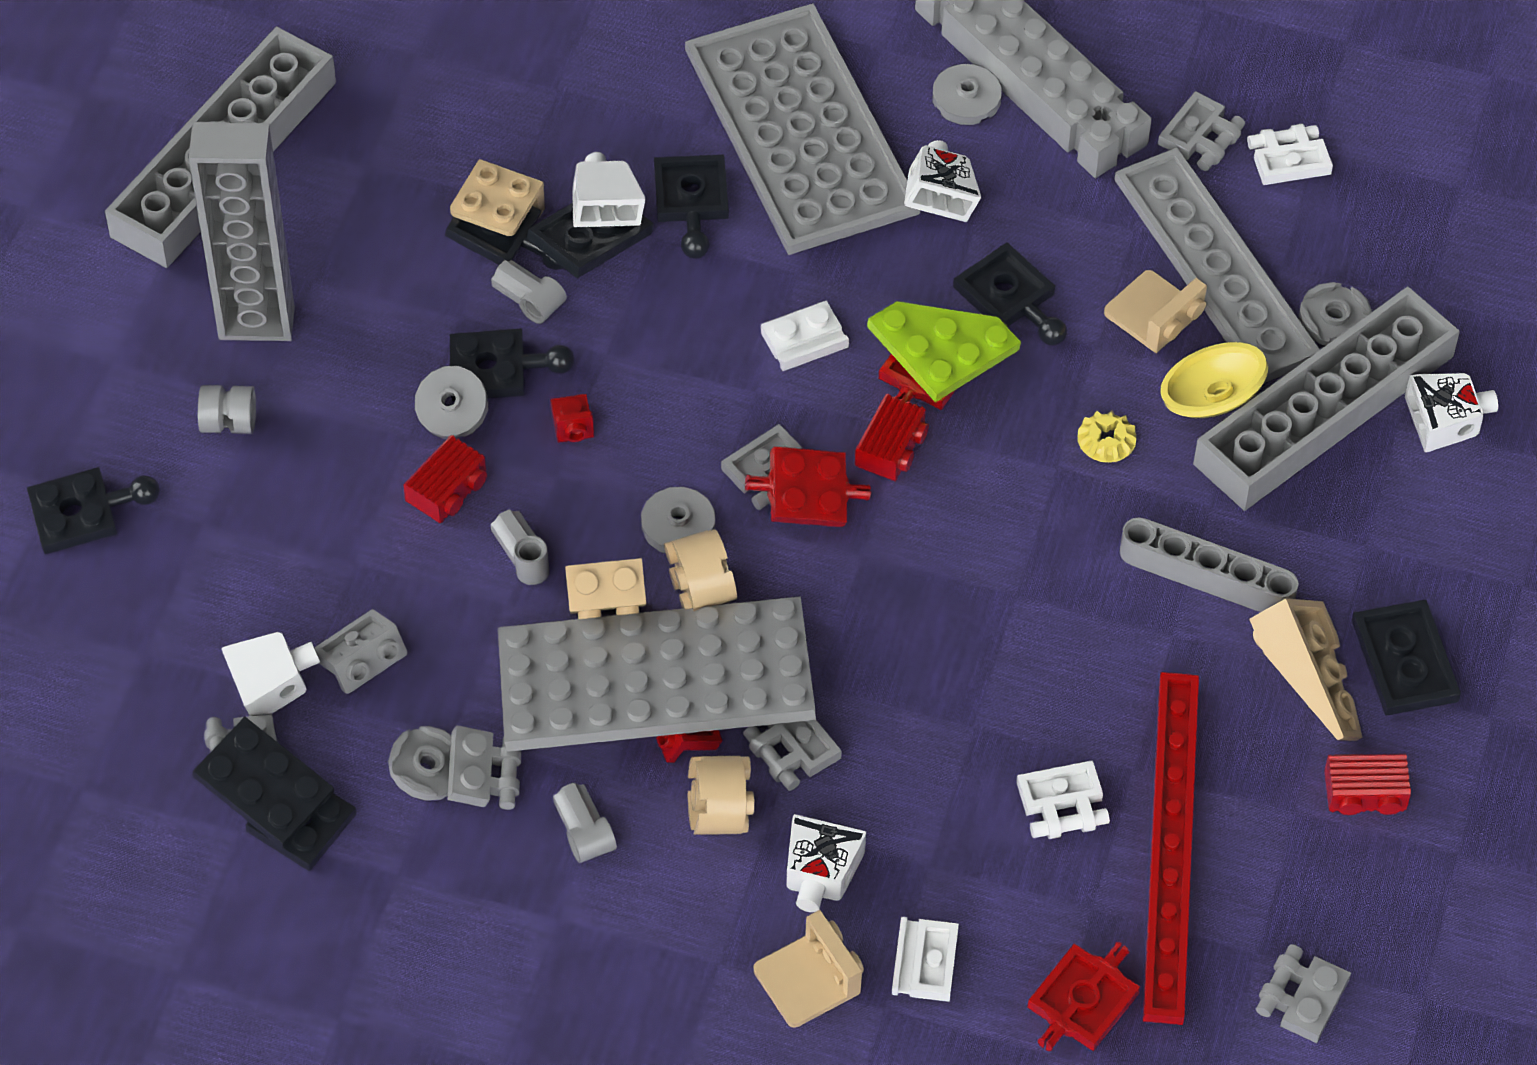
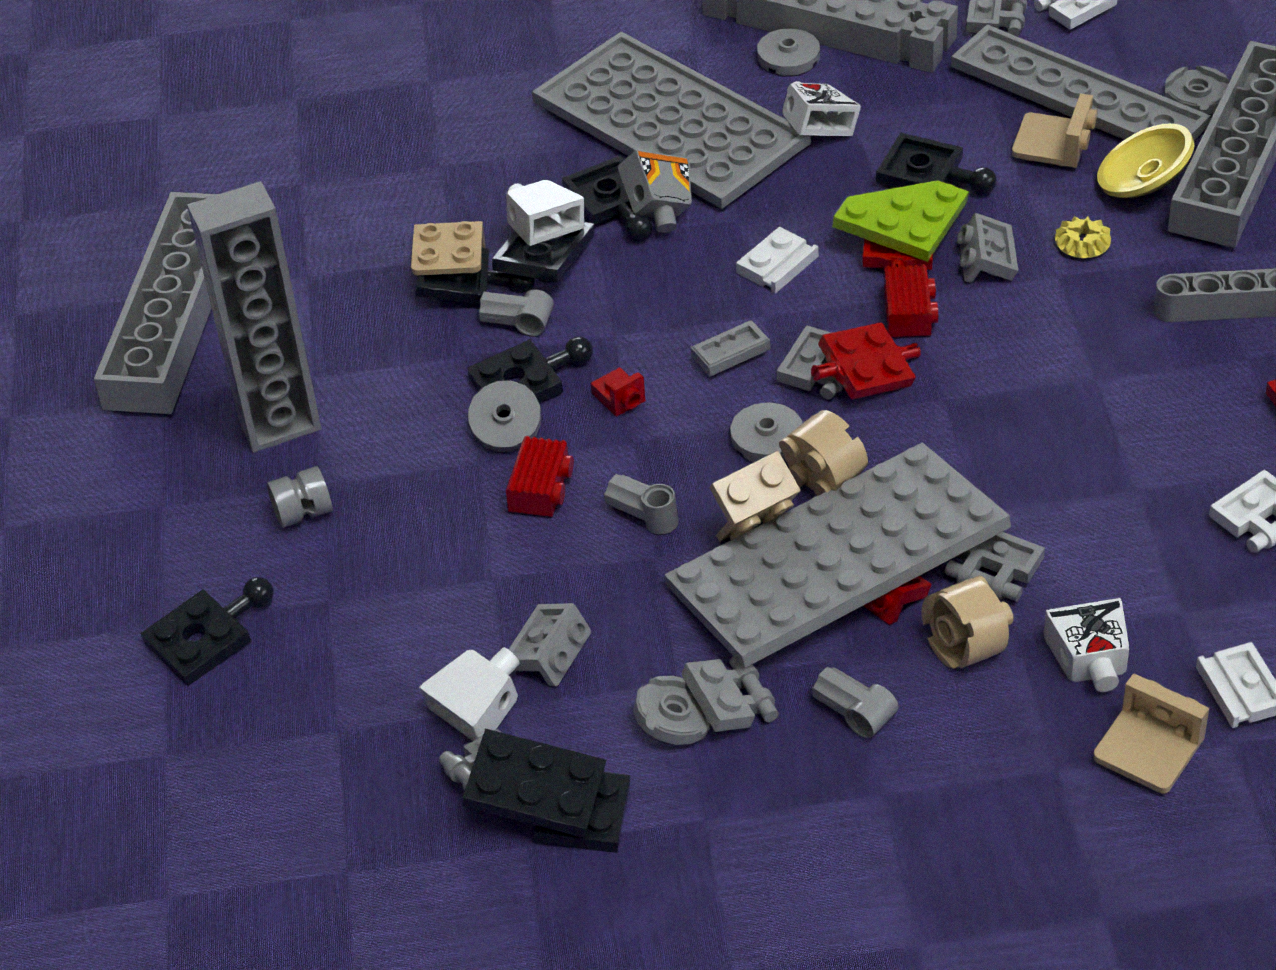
camera: 20 degrees left, 10 degrees down
none -> light grey torso [618,150,692,233]
none -> light grey plate [691,320,771,377]
none -> light grey bracket [957,213,1018,283]

